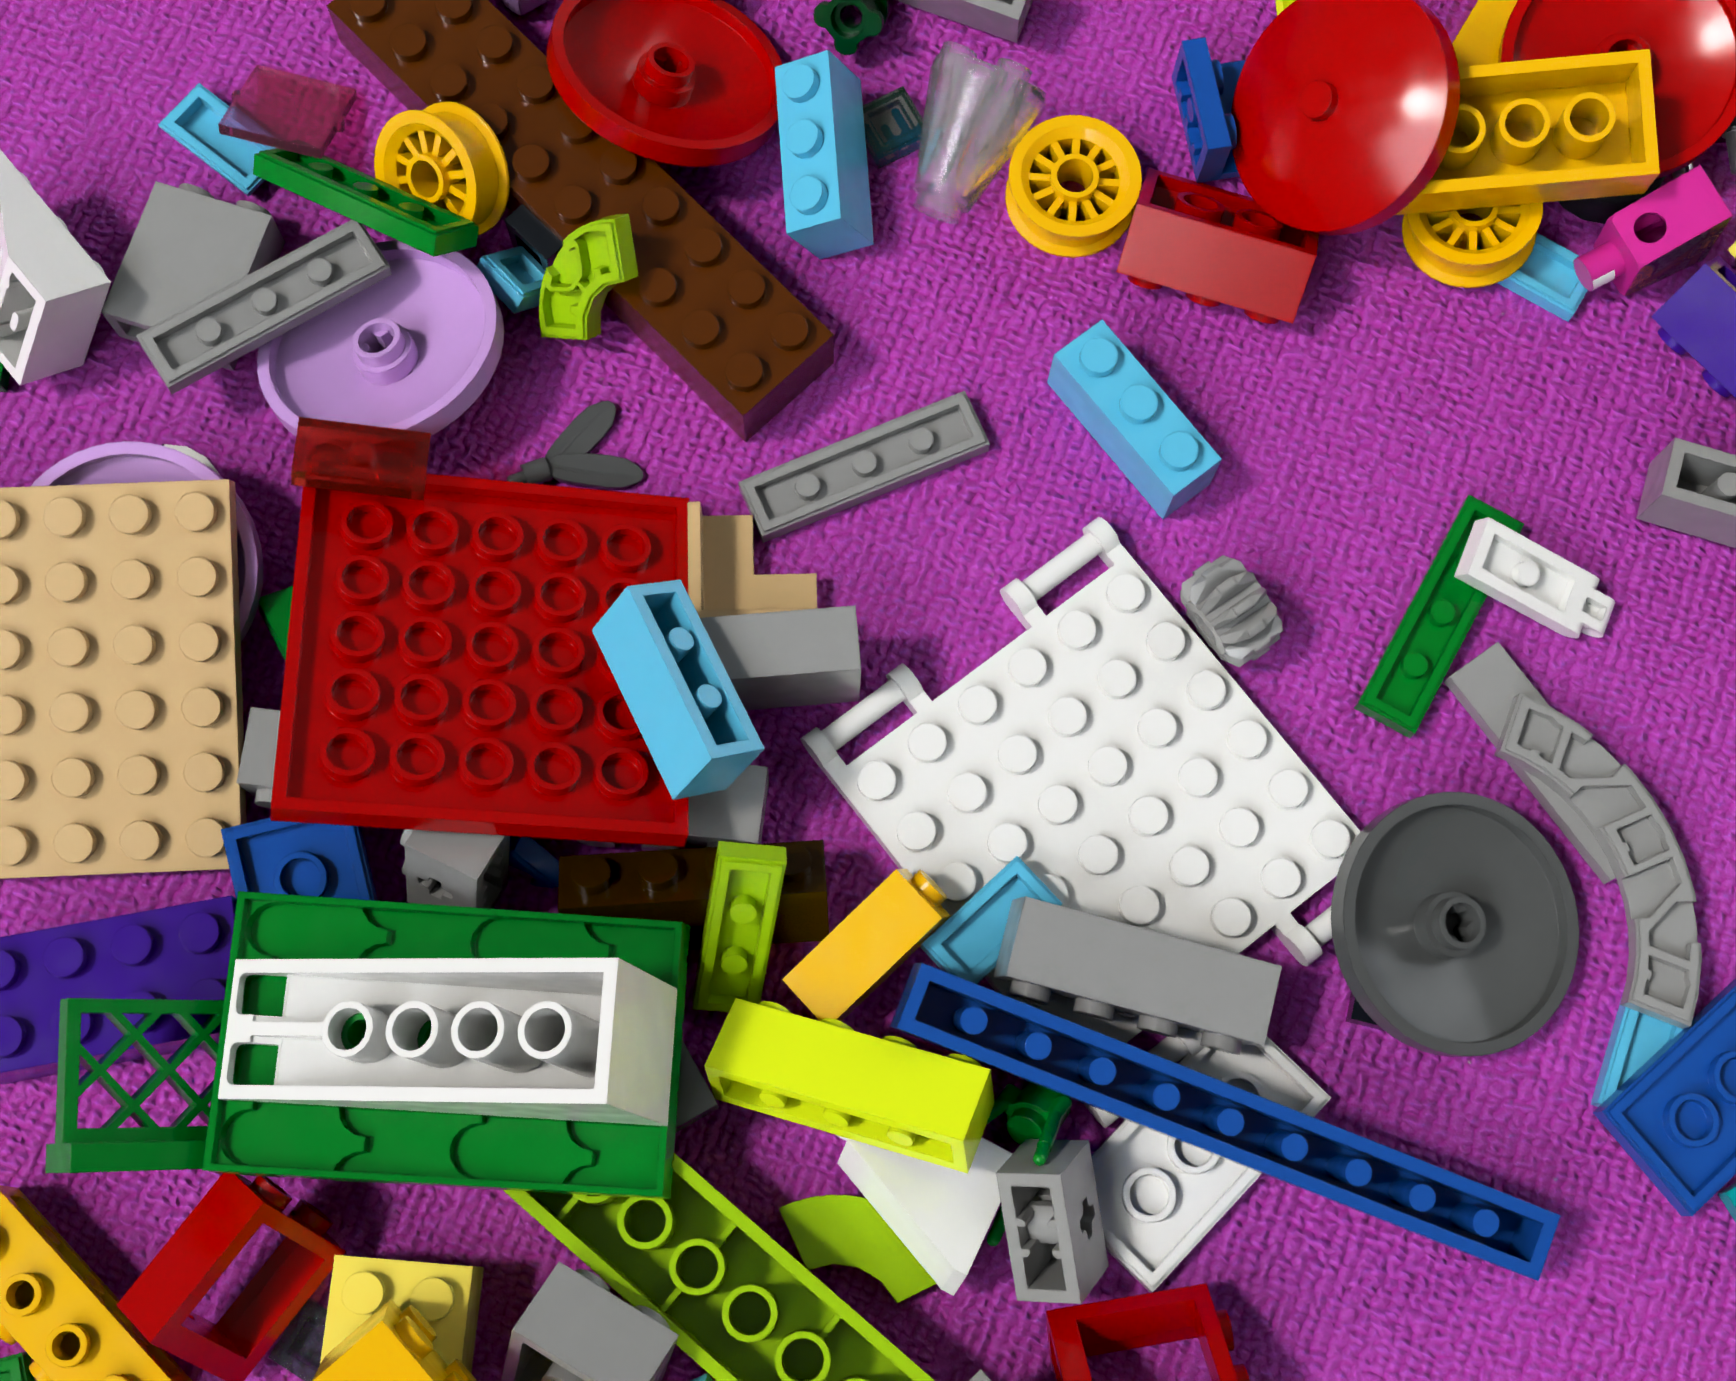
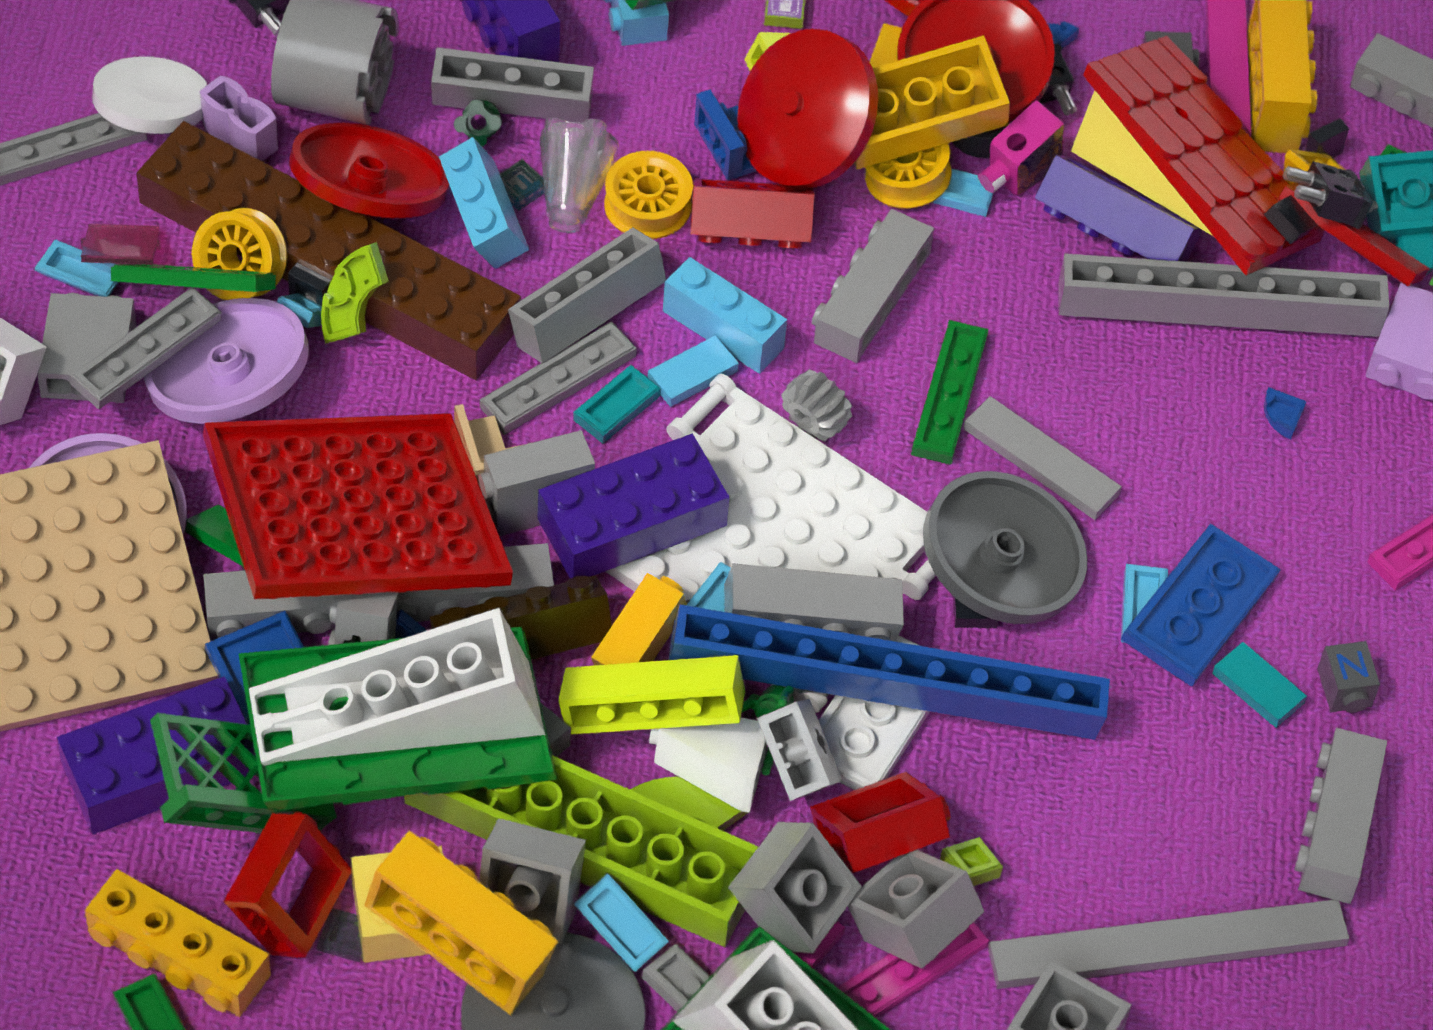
camera: 15 degrees left, 20 degrees down
clear red plate [291,417,431,501] -> none
dark grey piece [506,401,644,490] -> none
medium azure brick [592,579,765,800] -> none
lime tile [693,841,787,1012] -> none
white hinge [1454,517,1615,638] -> none
light grey tile [1494,693,1702,1029] -> none
none -> light grey brick [508,227,666,364]
none -> dark purple brick [537,433,730,579]
none -> teal tile [573,365,661,444]
none -> medium azure tile [647,335,739,407]
none -> light grey brick [812,209,934,363]

